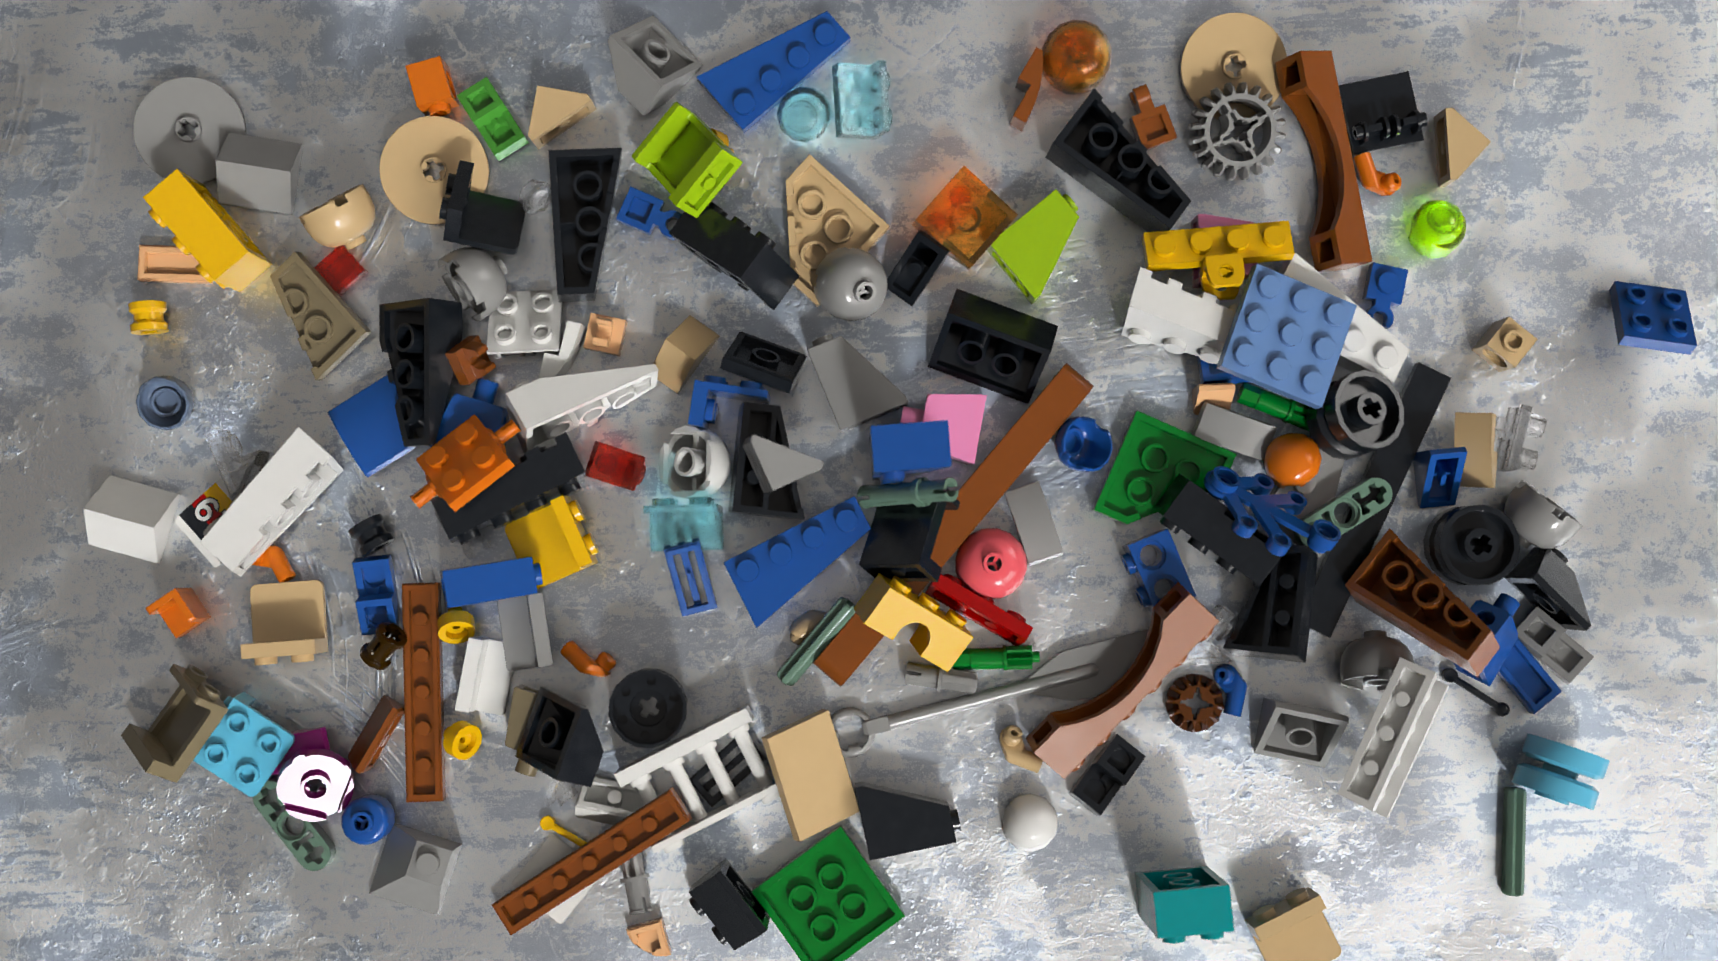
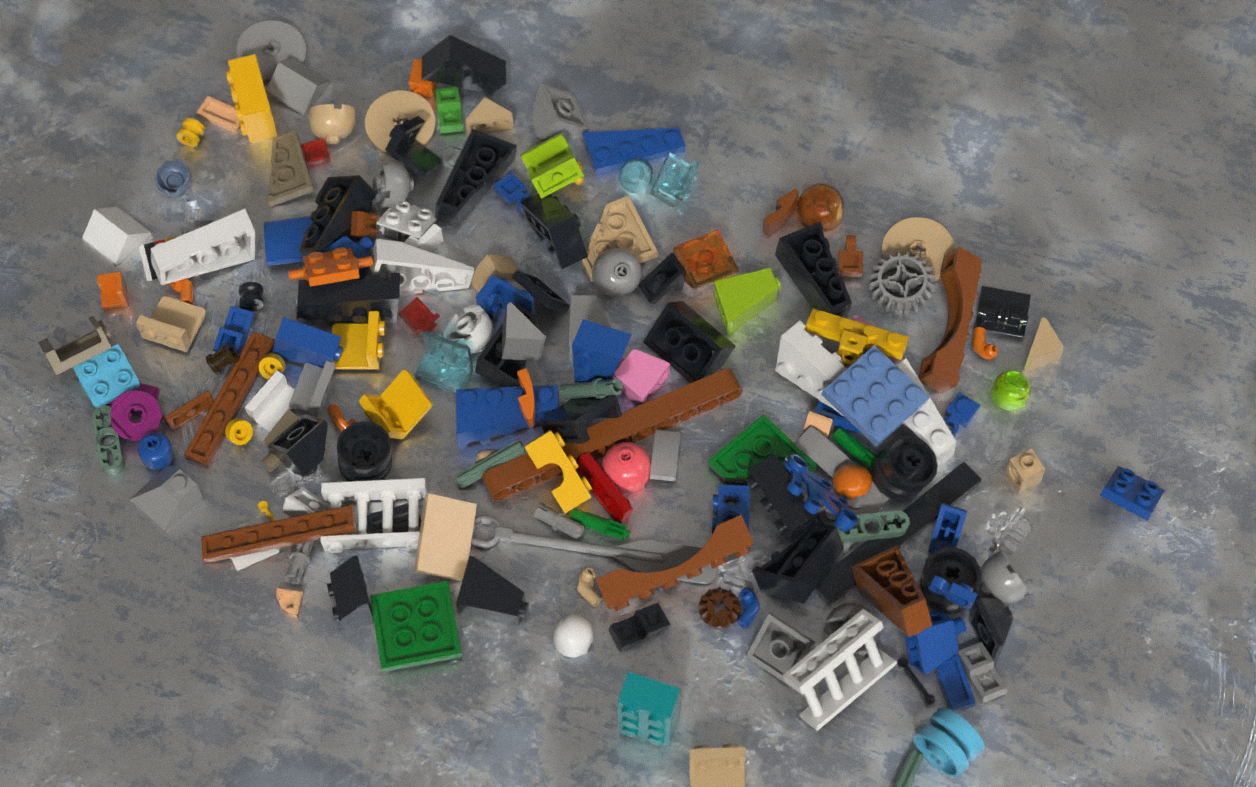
camera: 30 degrees right, 25 degrees down
light nougat tile [583,313,628,357] -> none
blue tile [663,538,717,617] -> none
blue hair [1054,416,1113,472] -> none
tan slope [1454,412,1498,488] -> none
none -> yellow bracket [359,370,432,439]
none -> black wedge [422,35,506,94]
none -> orange slope [517,368,536,428]
none -> blue plate [929,576,978,610]

